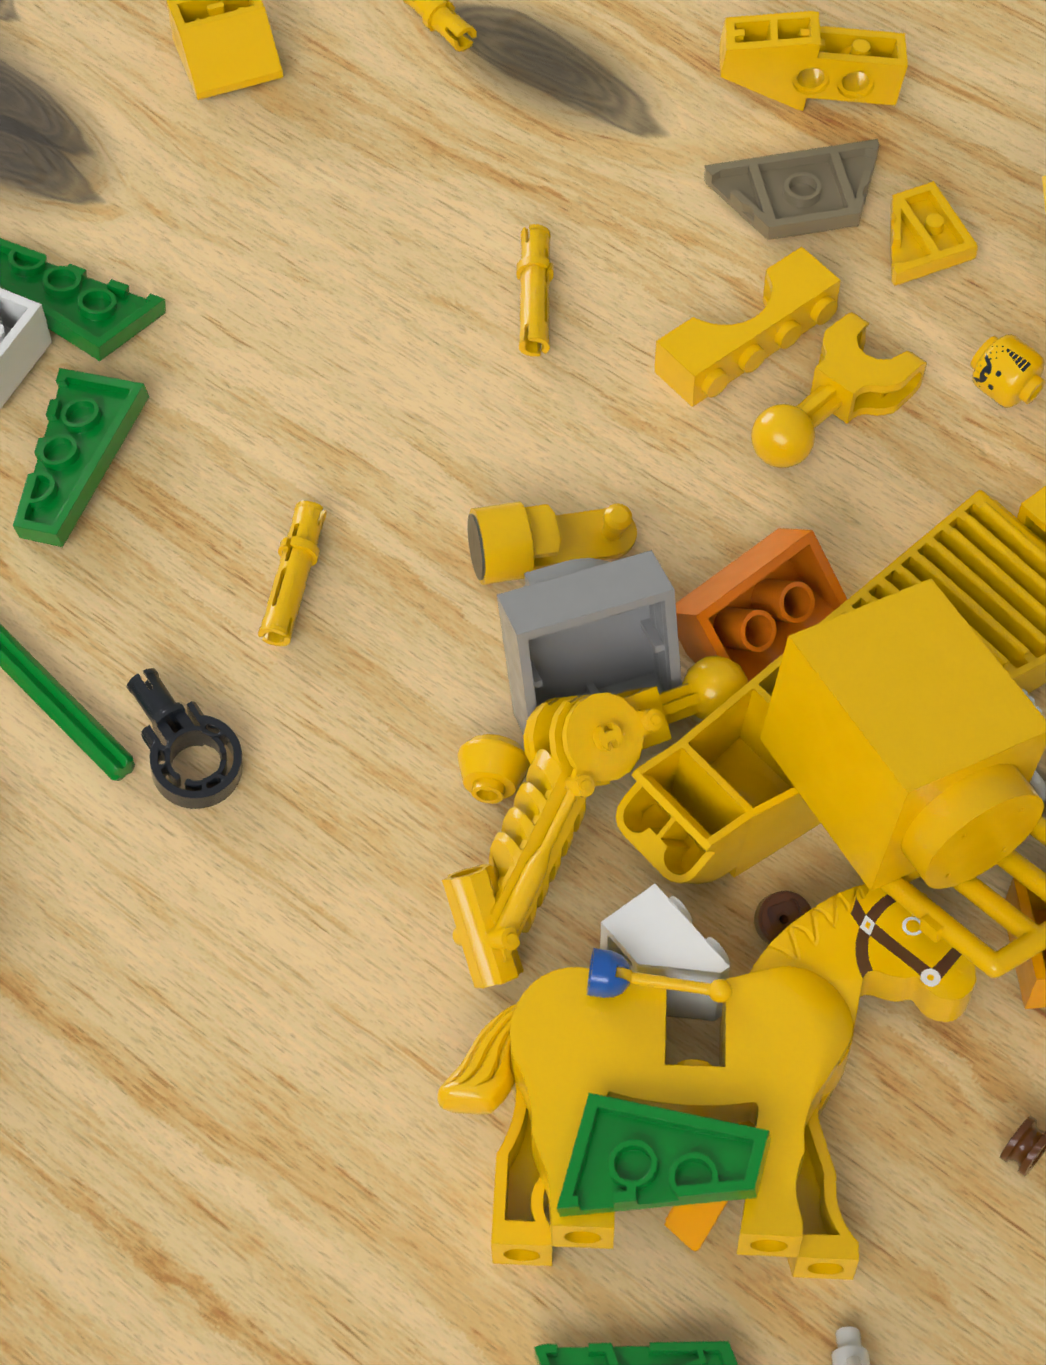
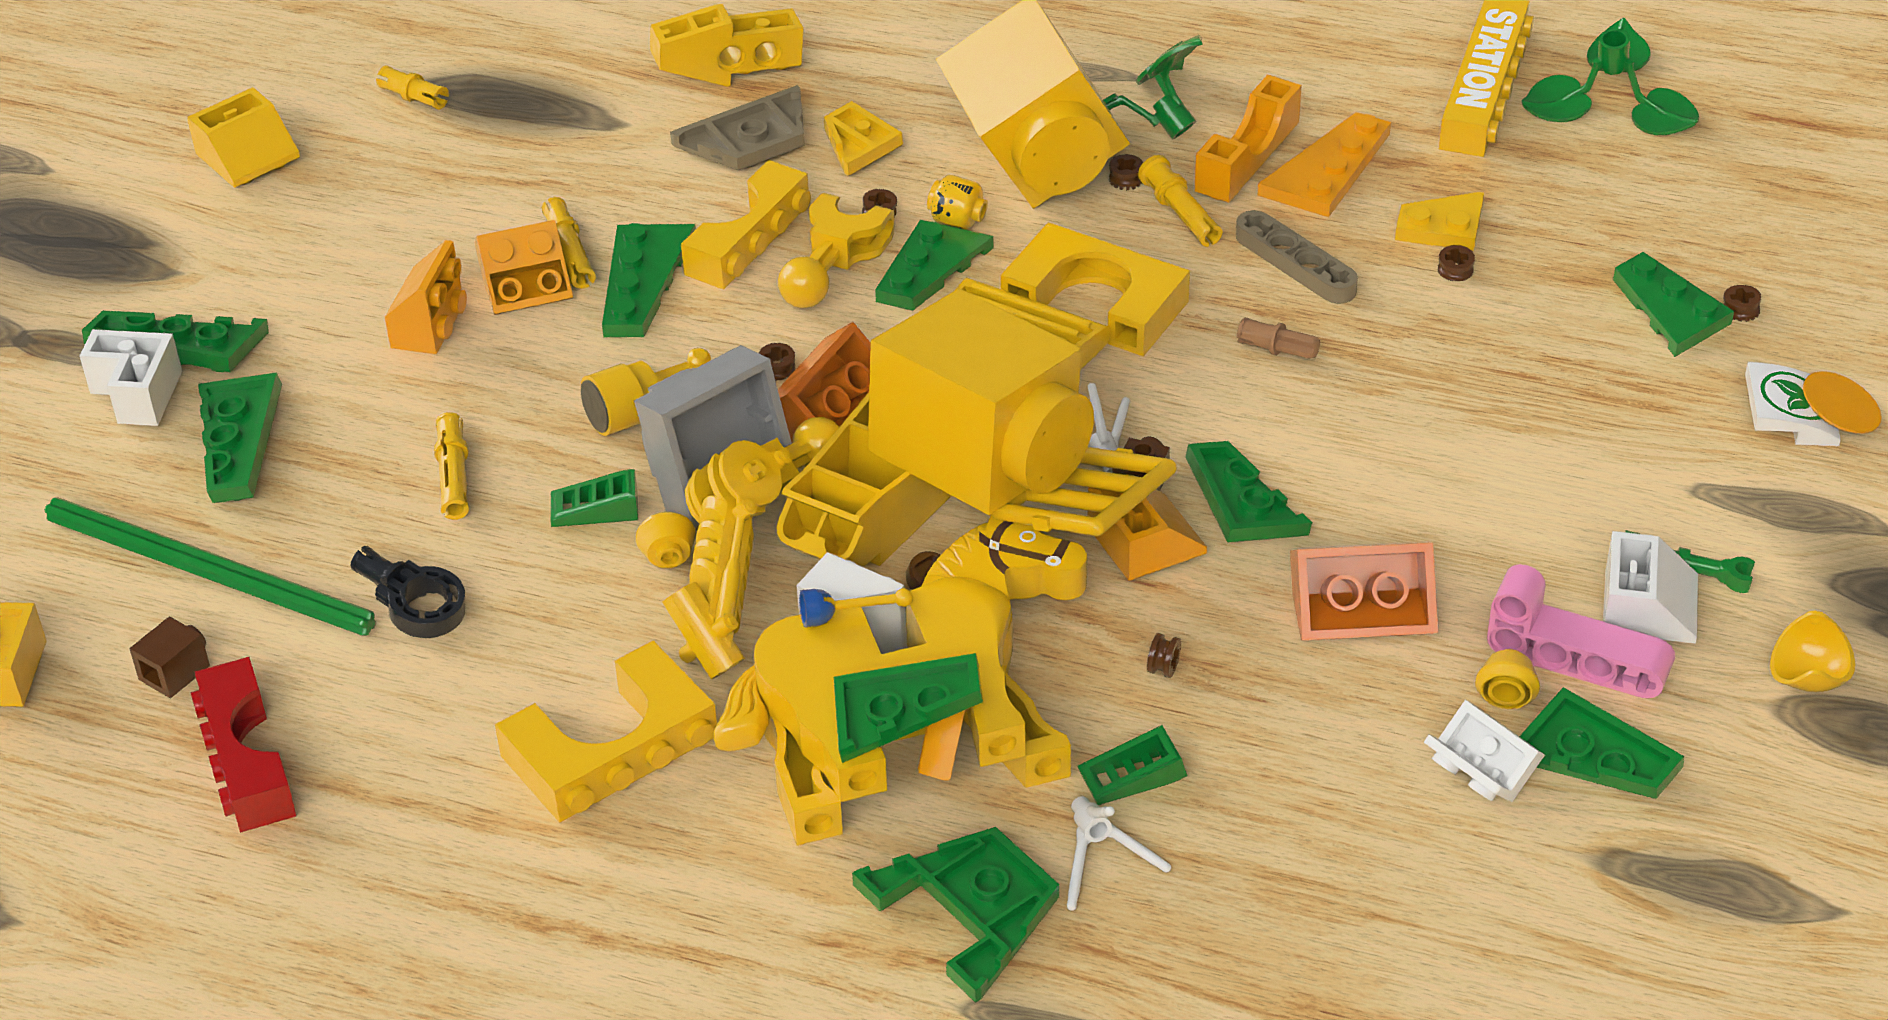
camera: 20 degrees left, 15 degrees down
none -> light orange slope [385,240,467,354]
none -> light orange slope [474,220,573,315]
none -> yellow arch [495,640,717,823]
none -> green slope [550,469,638,527]
none -> green wing [602,223,696,337]
none -> reddish brown bush [759,343,795,381]
none -> reddish brown bush [862,189,897,218]
none -> green wing [875,220,994,311]
none -> green slope [1077,725,1187,805]

